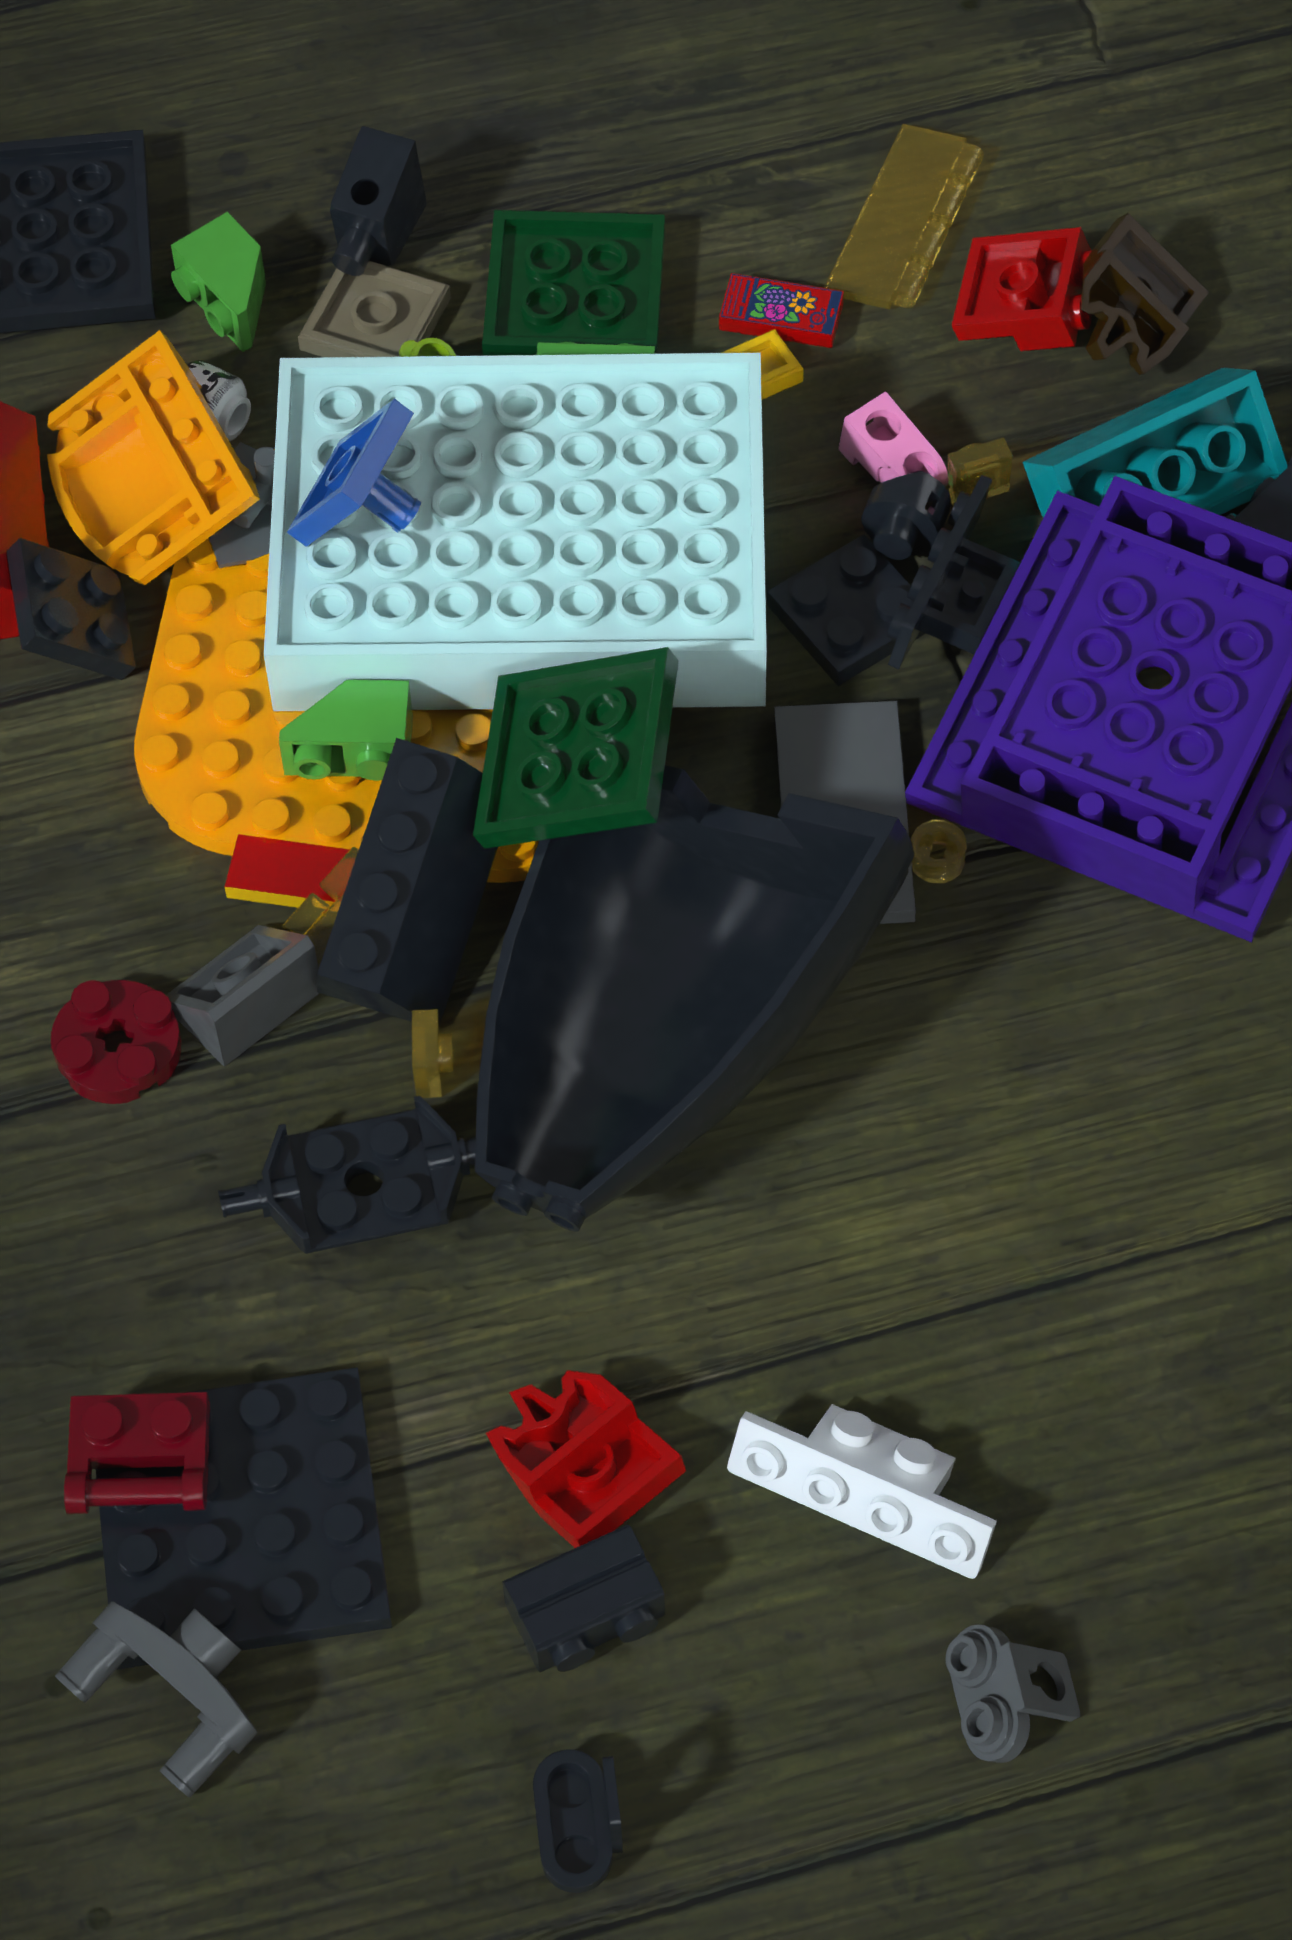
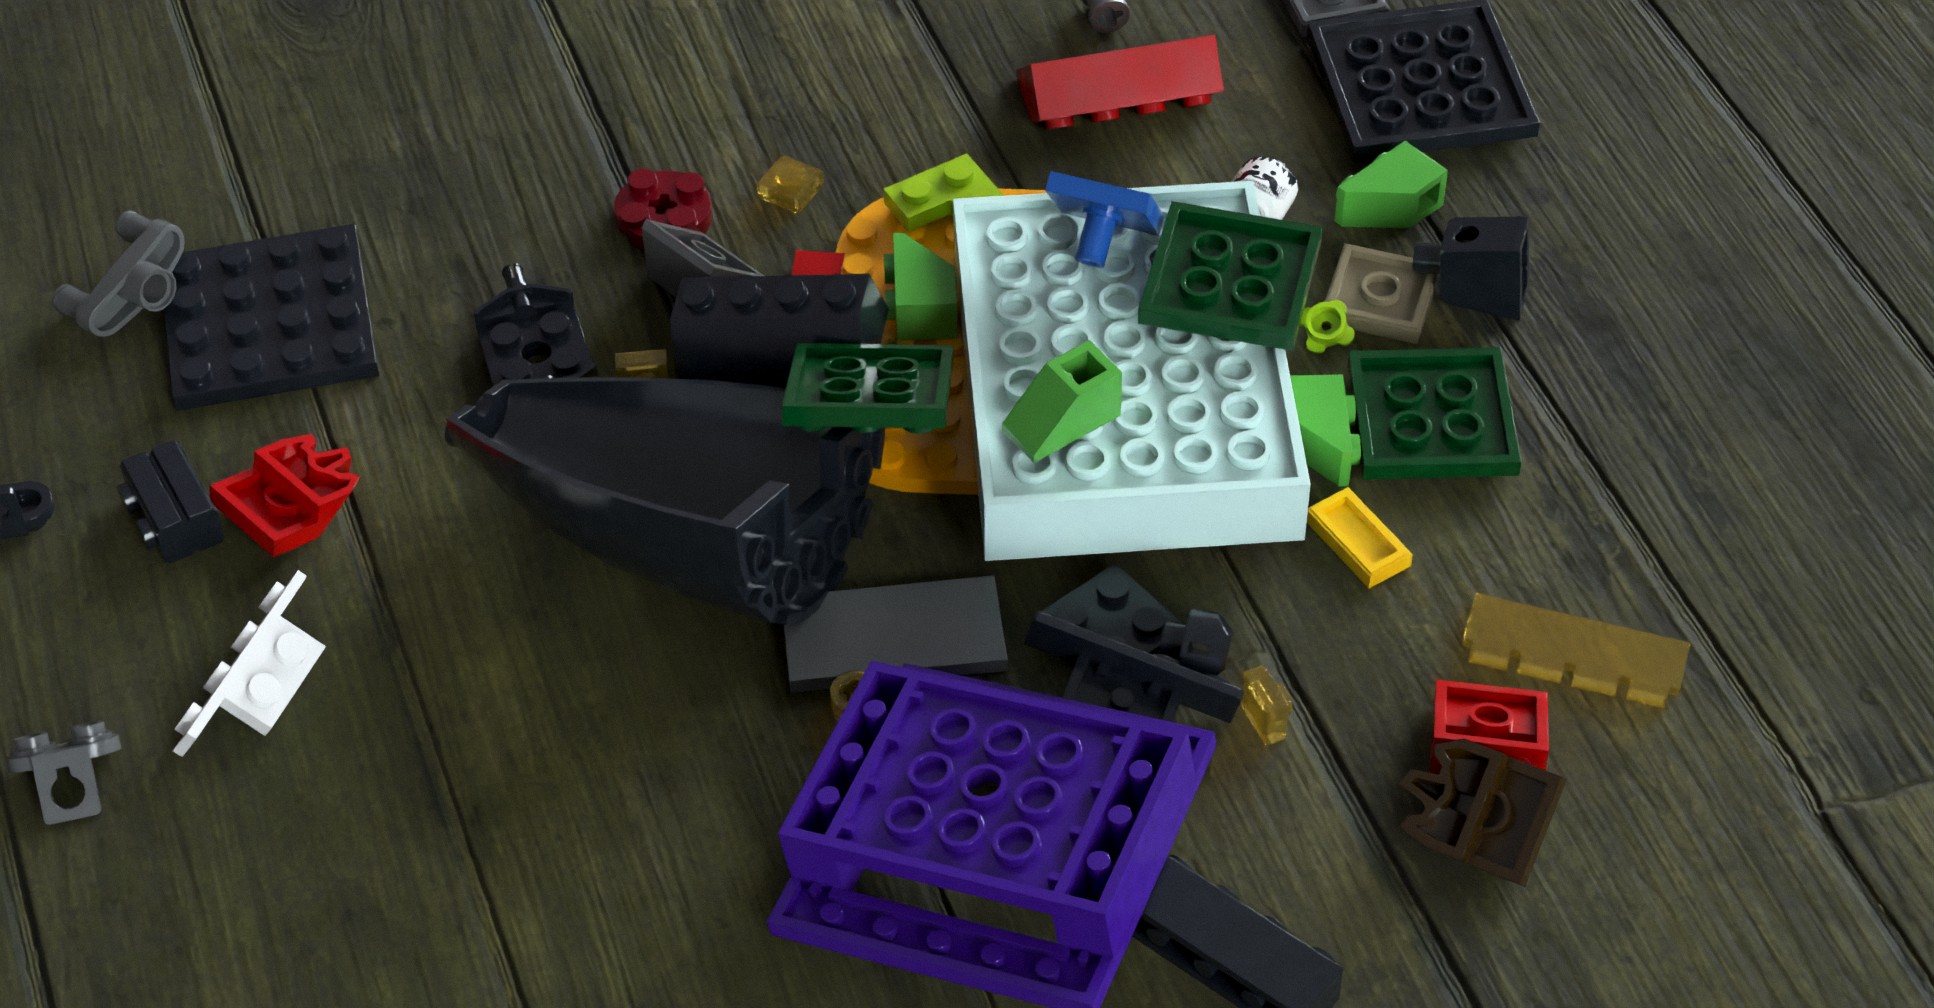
camera: 85 degrees right, 10 degrees down
black plate [6,538,136,680] -> none
light orange slope [47,330,260,585] -> none
dark red plate [64,1392,210,1514] -> none
tile [719,273,844,348] -> none
bright pink leg [839,391,949,487] -> none
teal slope [1022,368,1288,518] -> none
none -> clear yellow plate [757,154,824,214]
none -> lime plate [883,153,1004,232]
none -> bright green slope [1002,340,1122,463]
none -> dark green plate [1138,201,1323,351]

